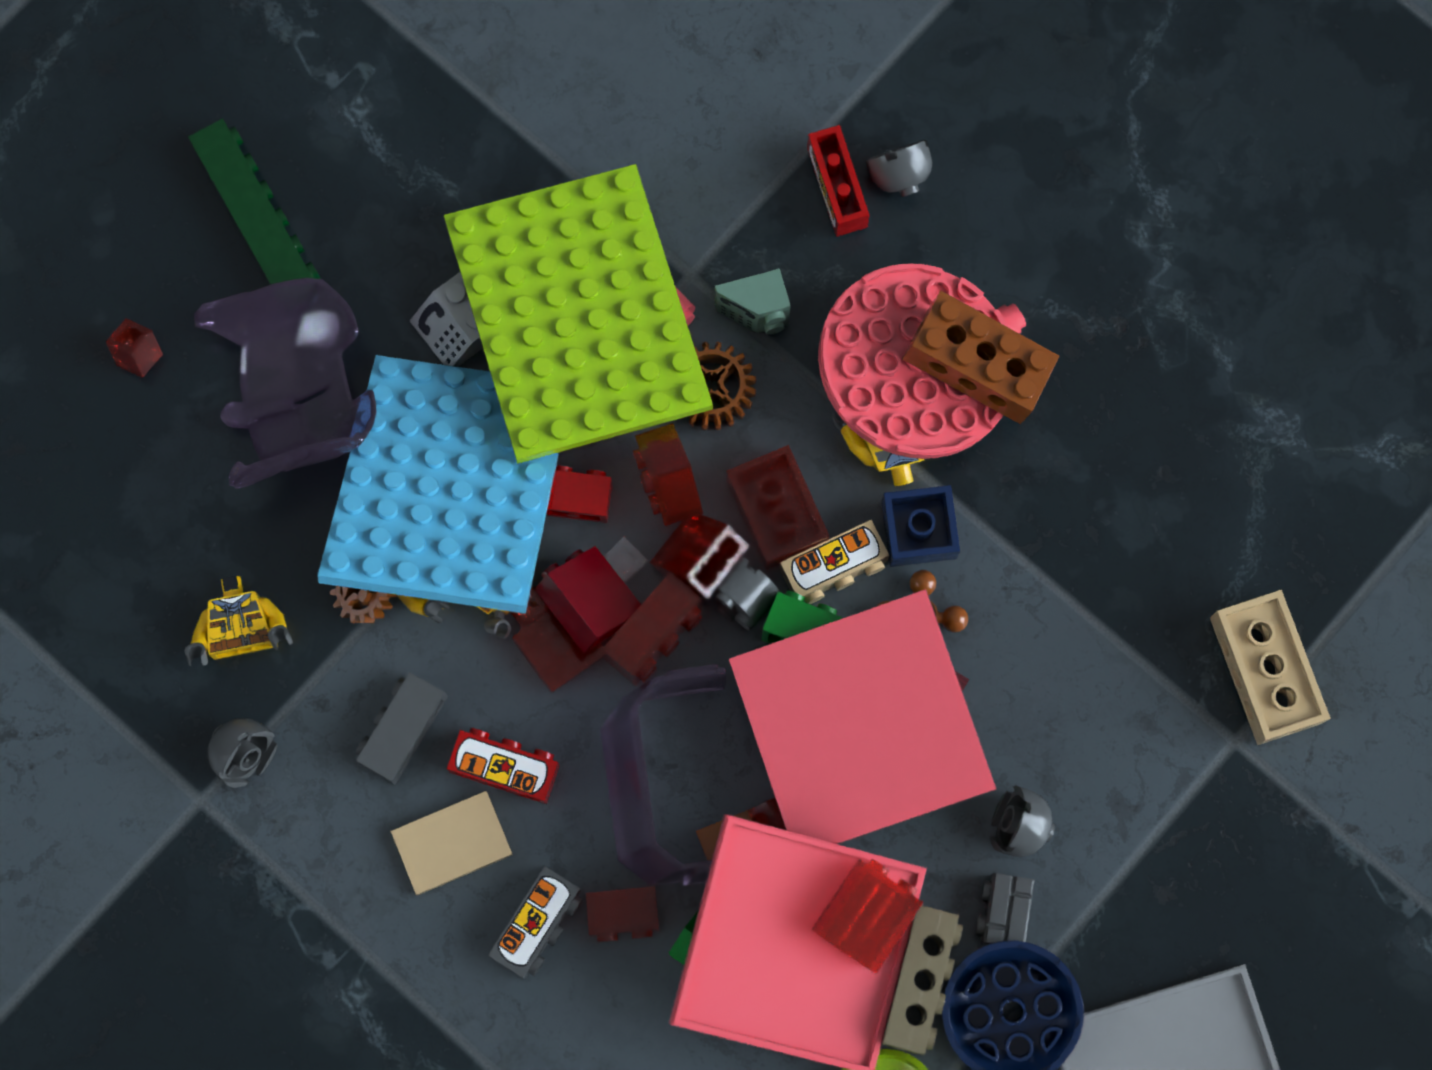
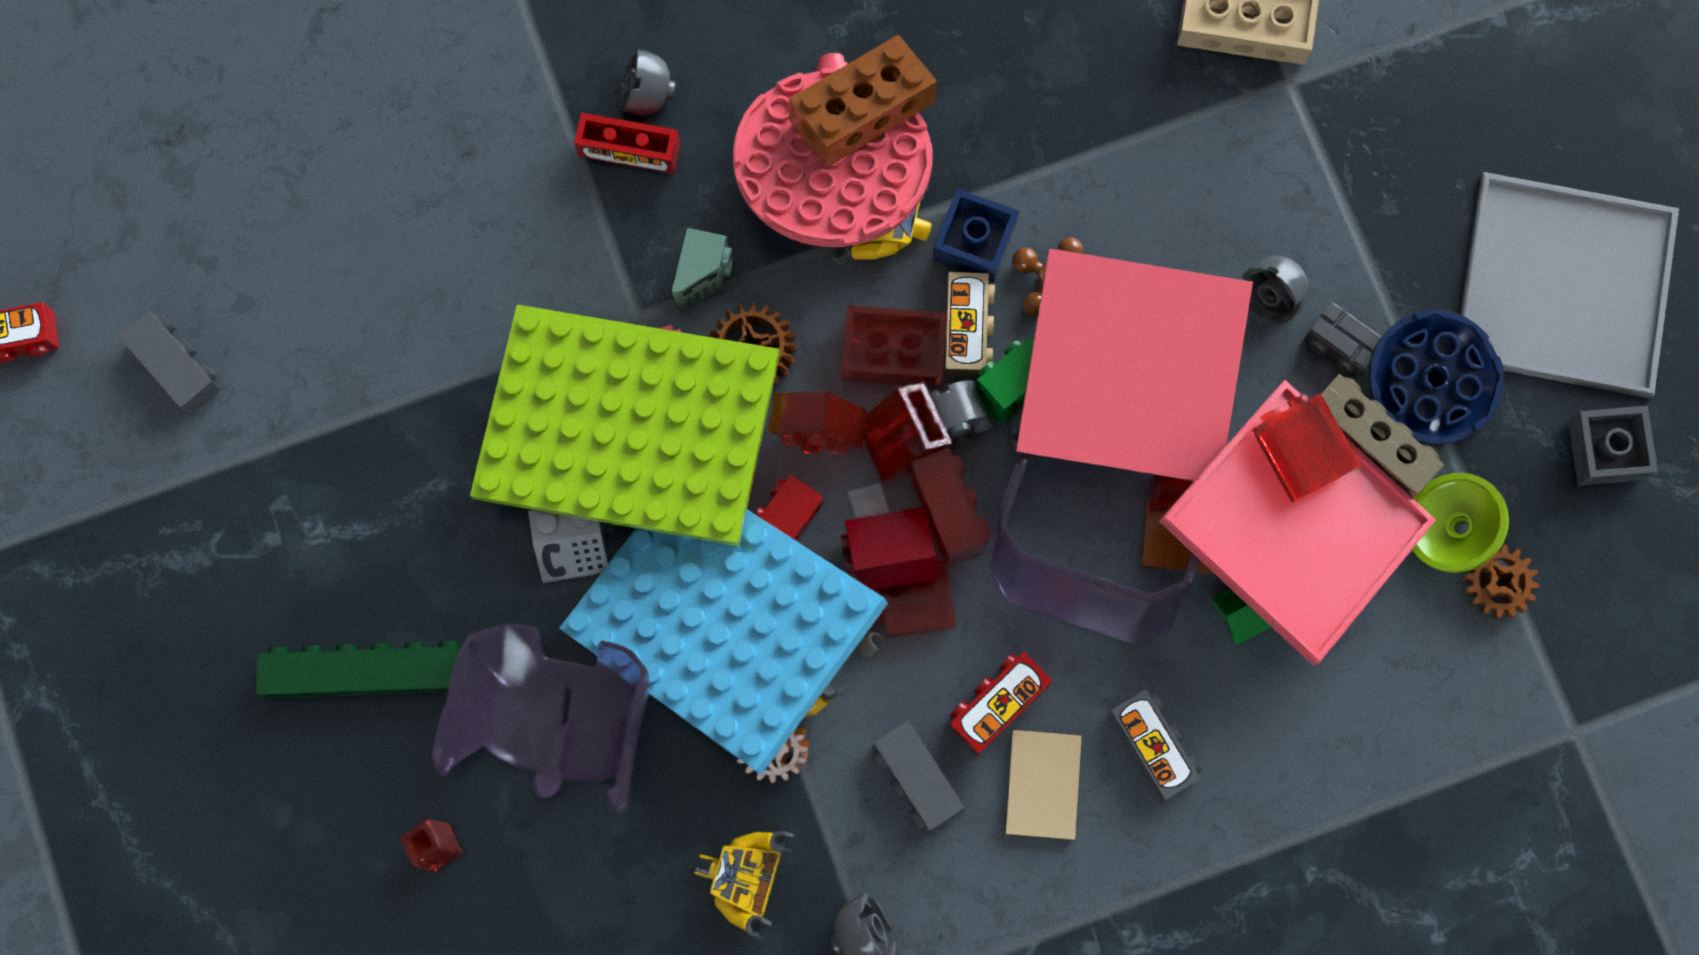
camera: 60 degrees left, 0 degrees up
clear red brick [586,886,660,942] -> none

